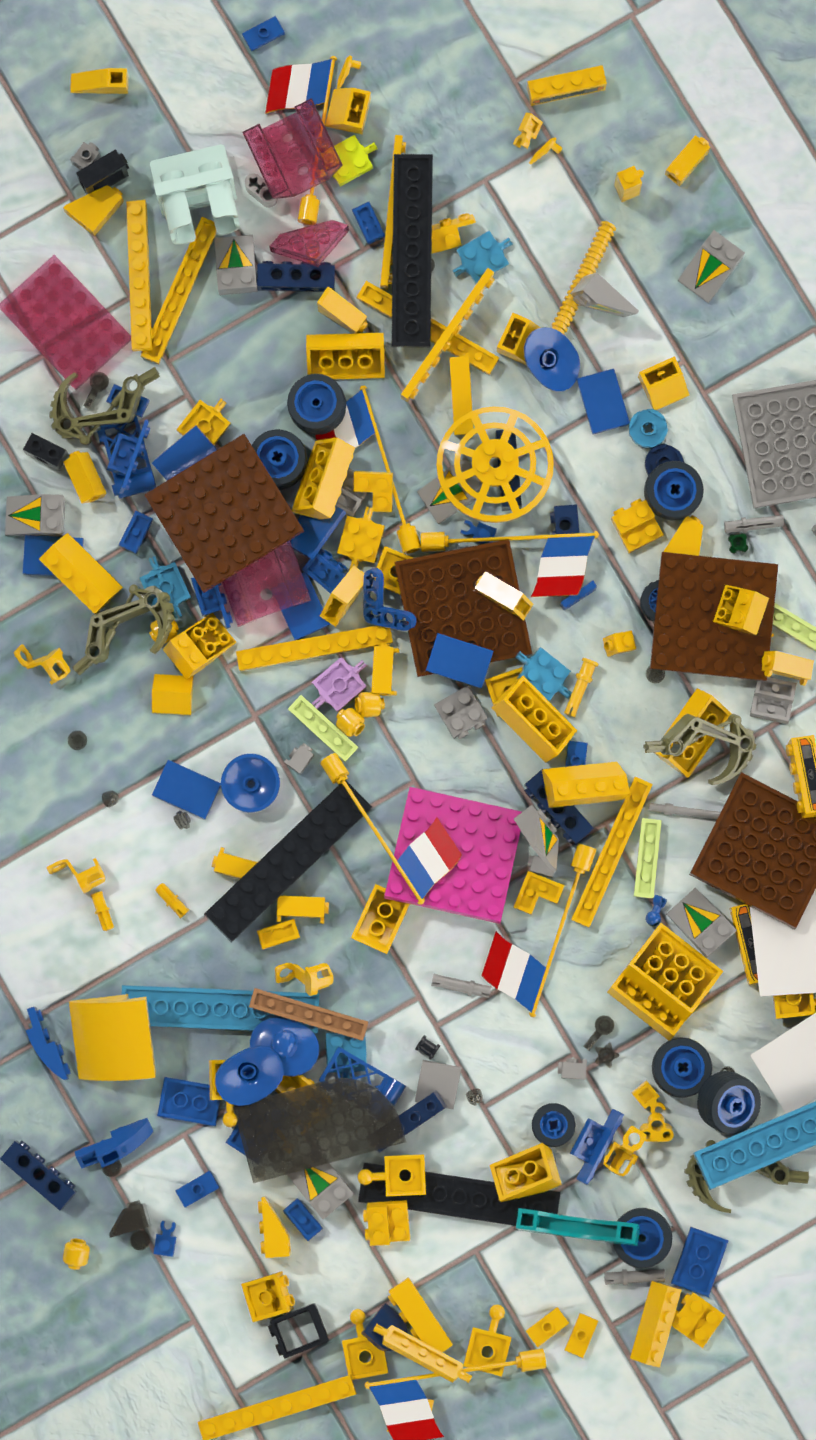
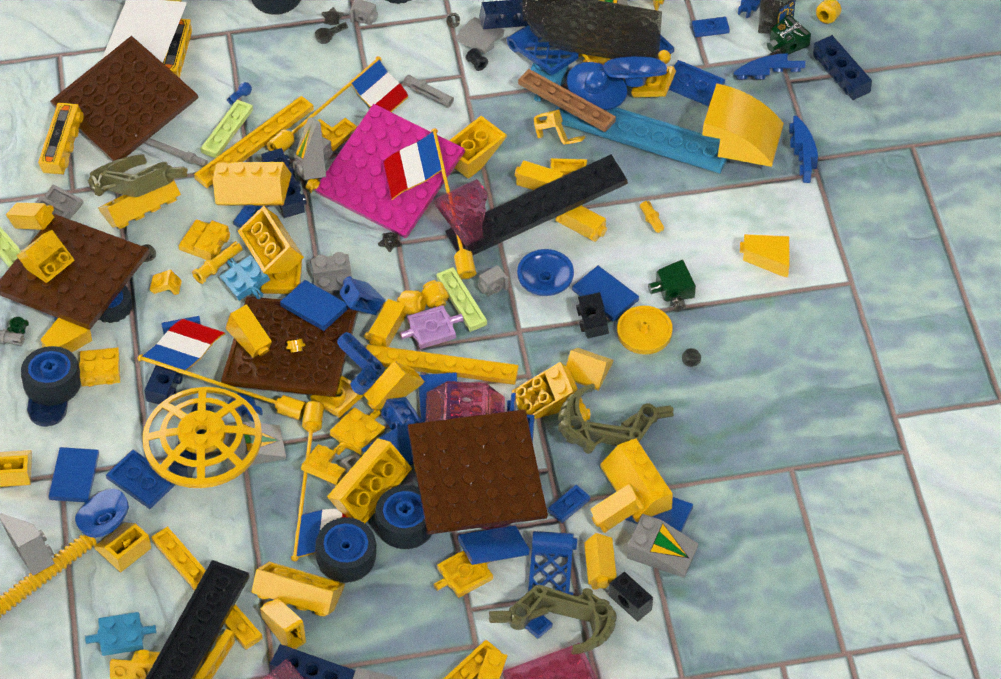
camera: 160 degrees left, 30 degrees down
yellow piece [14,644,70,685] -> none
yellow piece [46,858,105,894] -> none
clear smoke plate [83,372,109,409] -> none
yellow axle [90,891,114,931] -> none
blue bracket [106,419,150,495] -> none
dark azure plate [140,556,191,619] -> none
clear smoke plate [173,811,191,830] -> none
yellow plate [401,268,495,402] -> none
yellow tile [449,356,474,435] -> none
yellow slope [607,923,723,1041] -> none
dark azure plate [629,409,668,449] -> none
light grey slope [666,888,737,958] -> none
none -> blue tile [106,450,176,509]
none -> yellow plate [178,219,230,260]
none -> yellow plate [286,339,305,353]
none -> blue torso [340,276,386,315]
none -> clear smoke plate [378,232,402,252]
none -> clear pink plate [433,179,488,246]
none -> black brick [576,292,610,339]
none -> yellow brick [590,483,646,533]
none -> yellow piece [617,306,673,354]
none -> dark green torso [648,259,696,302]
none -> yellow slope [740,234,789,277]
none -> dark green torso [767,14,811,55]

